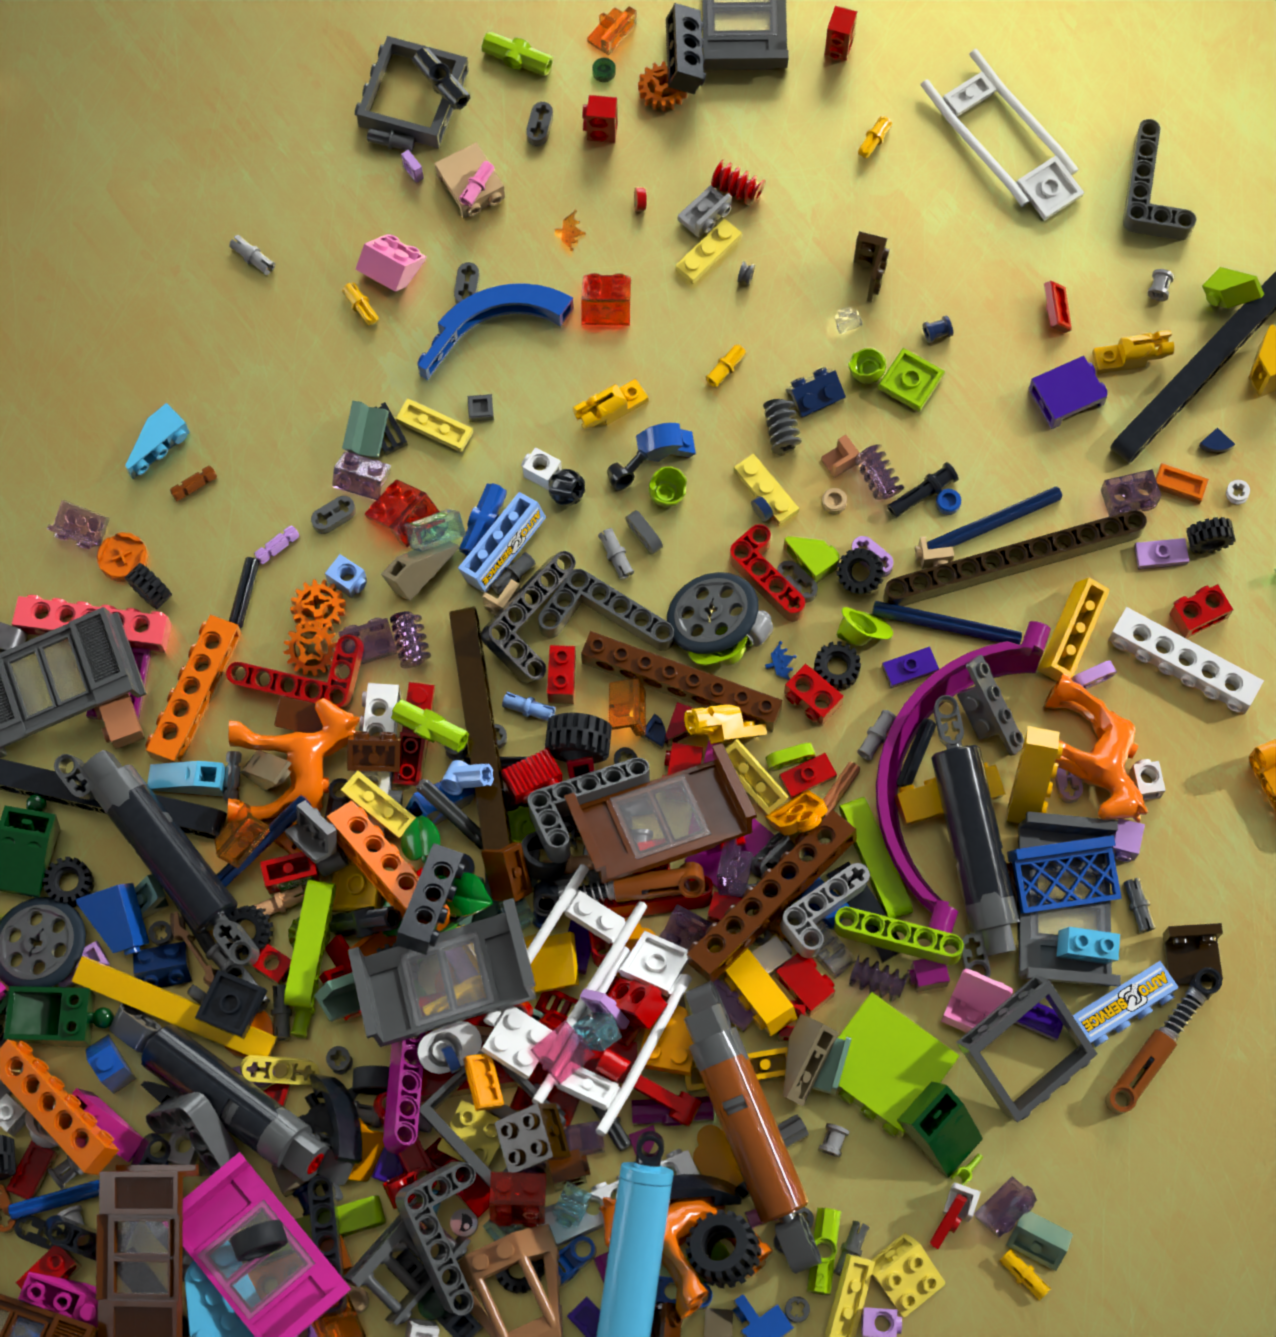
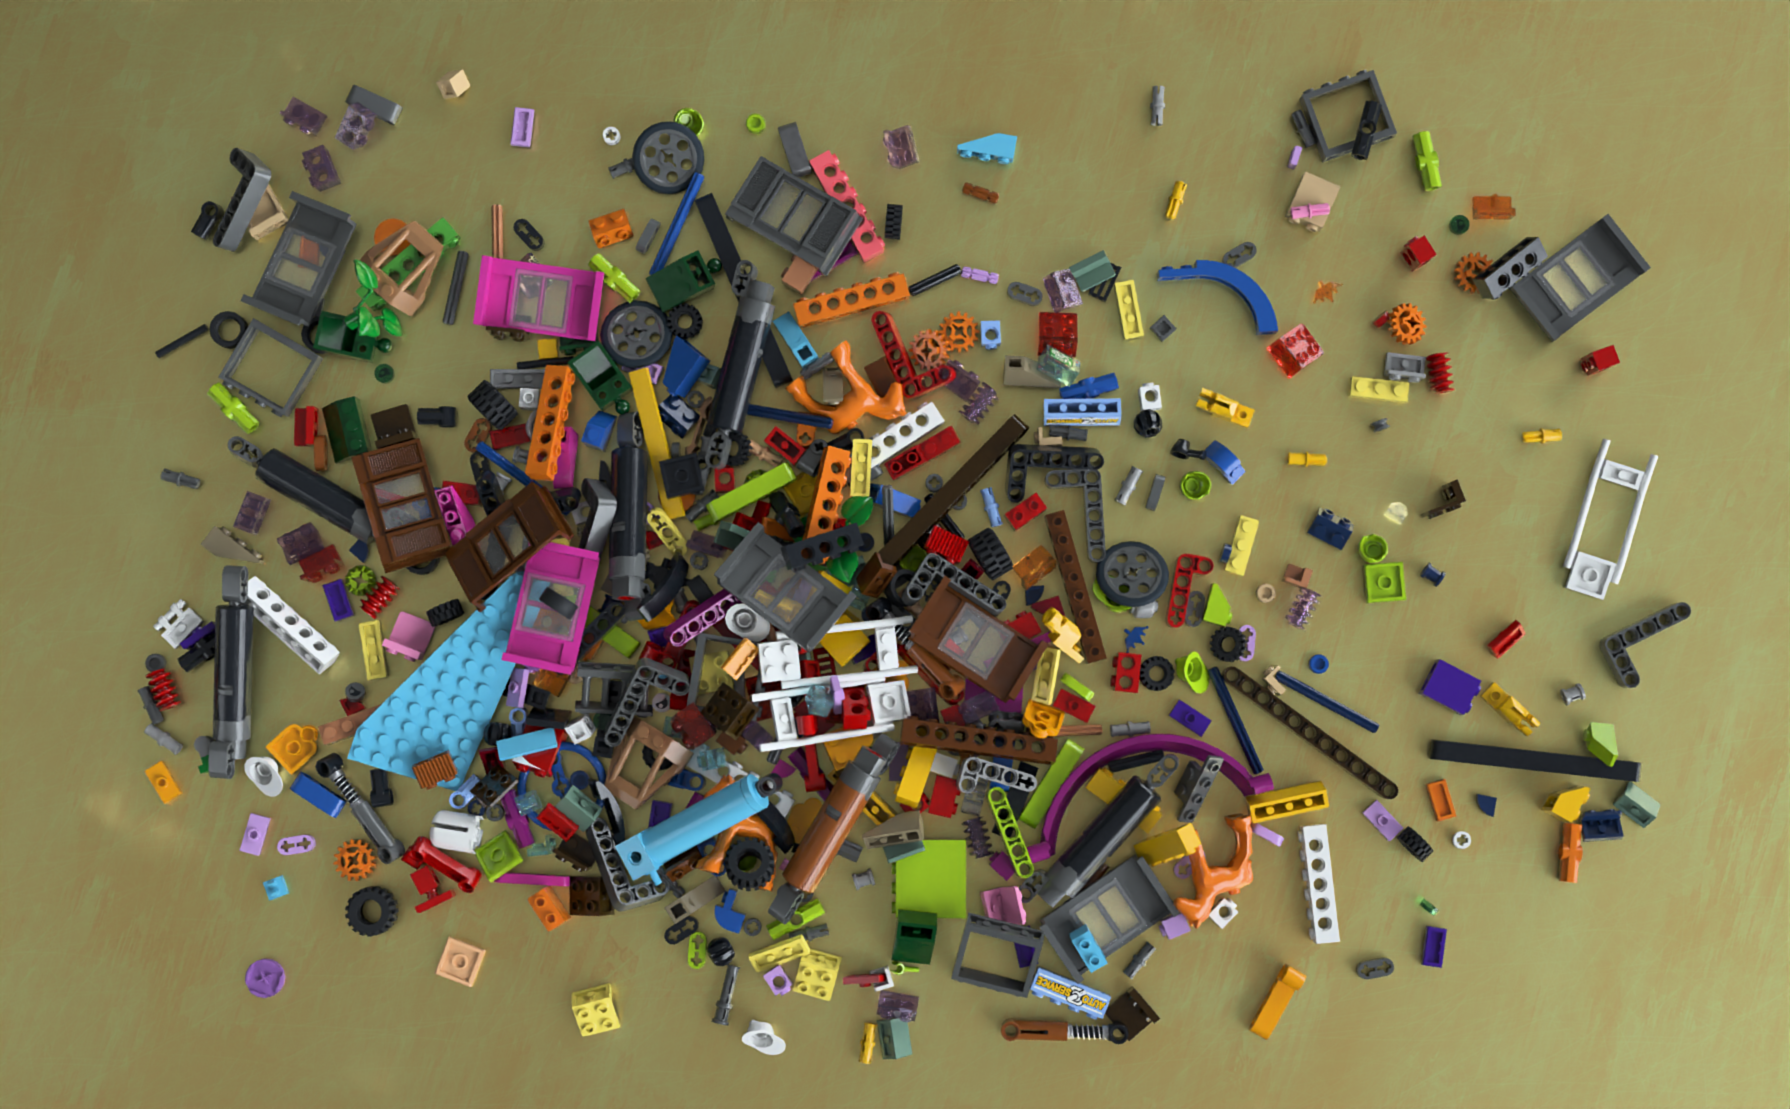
camera: 55 degrees right, 15 degrees up
orange tile [97,532,148,582] -> none
clear orange panel [215,803,270,868] -> none
dark grey bracket [285,801,338,863] -> none
reddish brown bracket [347,731,401,772] -> none
bright pink slope [355,234,427,292] -> none
lime piece [391,699,469,753] -> none
light blue piece [440,760,494,795] -> none
dark blue tile [441,1045,462,1074] -> none
dark grey beam [526,102,553,146] -> none
clear pink piece [531,1020,595,1085] -> none
dark grey piece [763,399,802,454] -> none
black pin [887,462,959,518] -> none
blue fence [1007,835,1122,914] -> none
brick [1101,469,1161,516] -> none
red brick [1169,584,1234,638] -> none
none -> bracket [686,530,727,560]
none -> orange gear [1387,303,1427,345]

